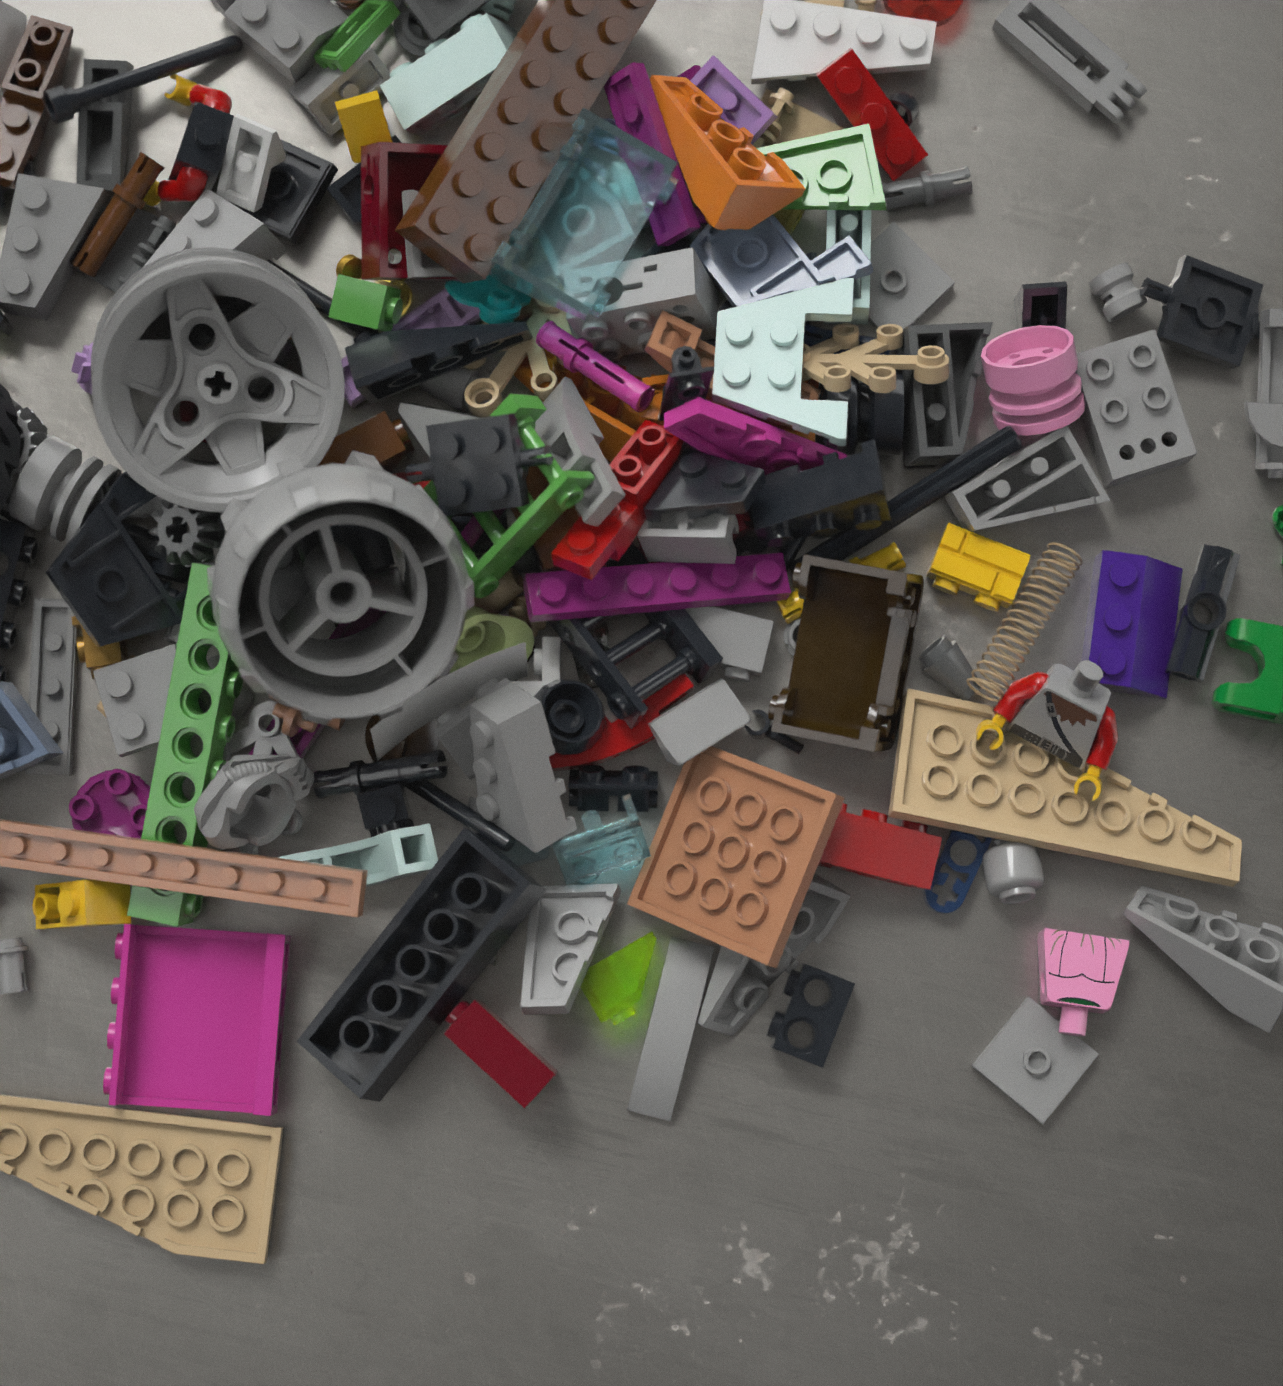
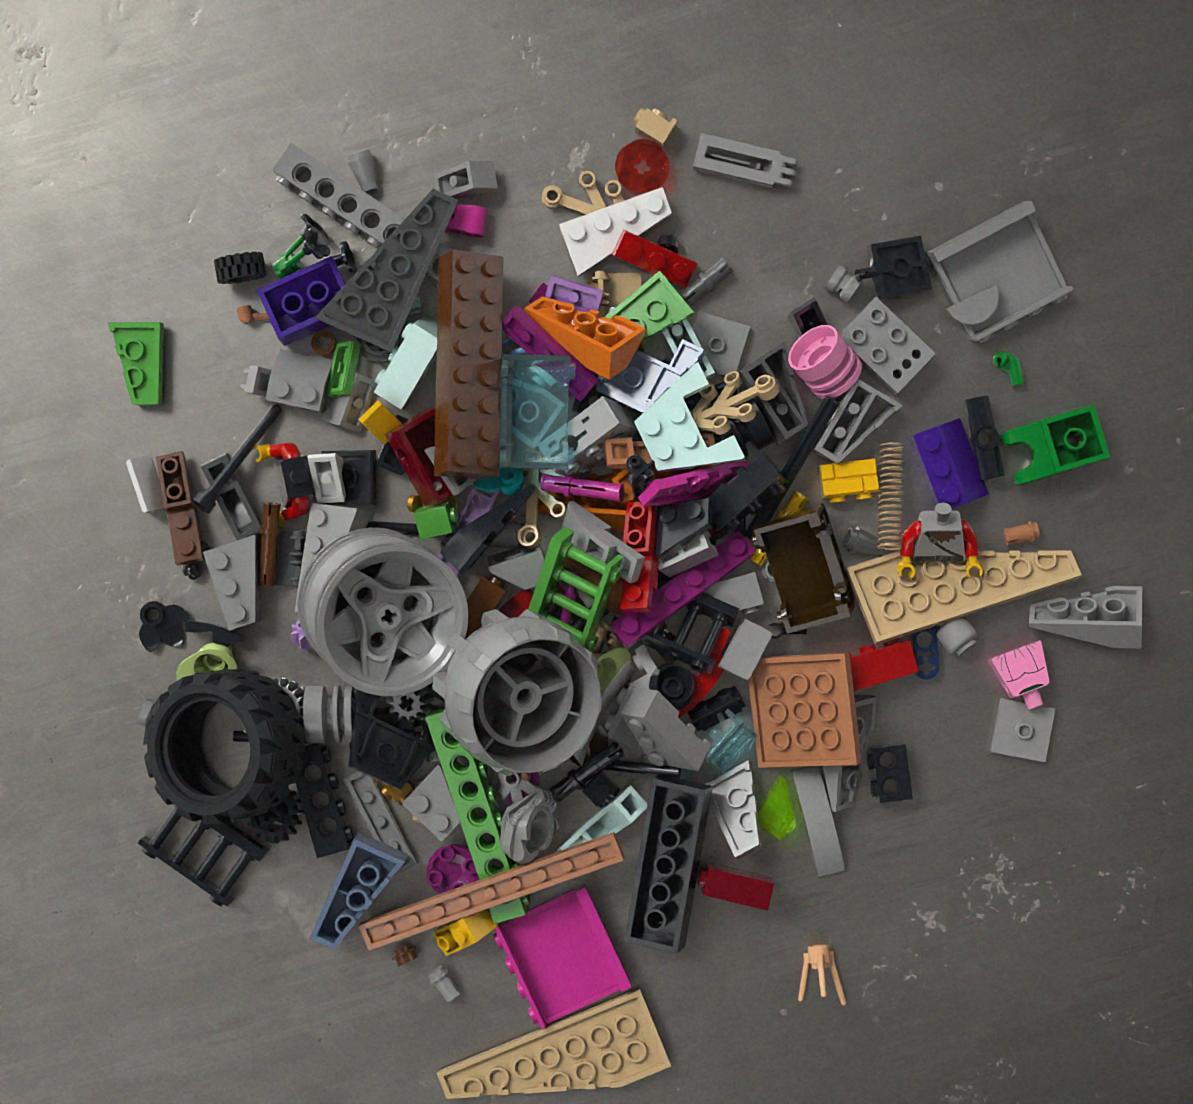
camera: 30 degrees left, 5 degrees up
black plate [406,413,553,516] -> none
none -> light nougat plant [798,945,846,1006]
none -> nougat pin [1003,521,1040,546]

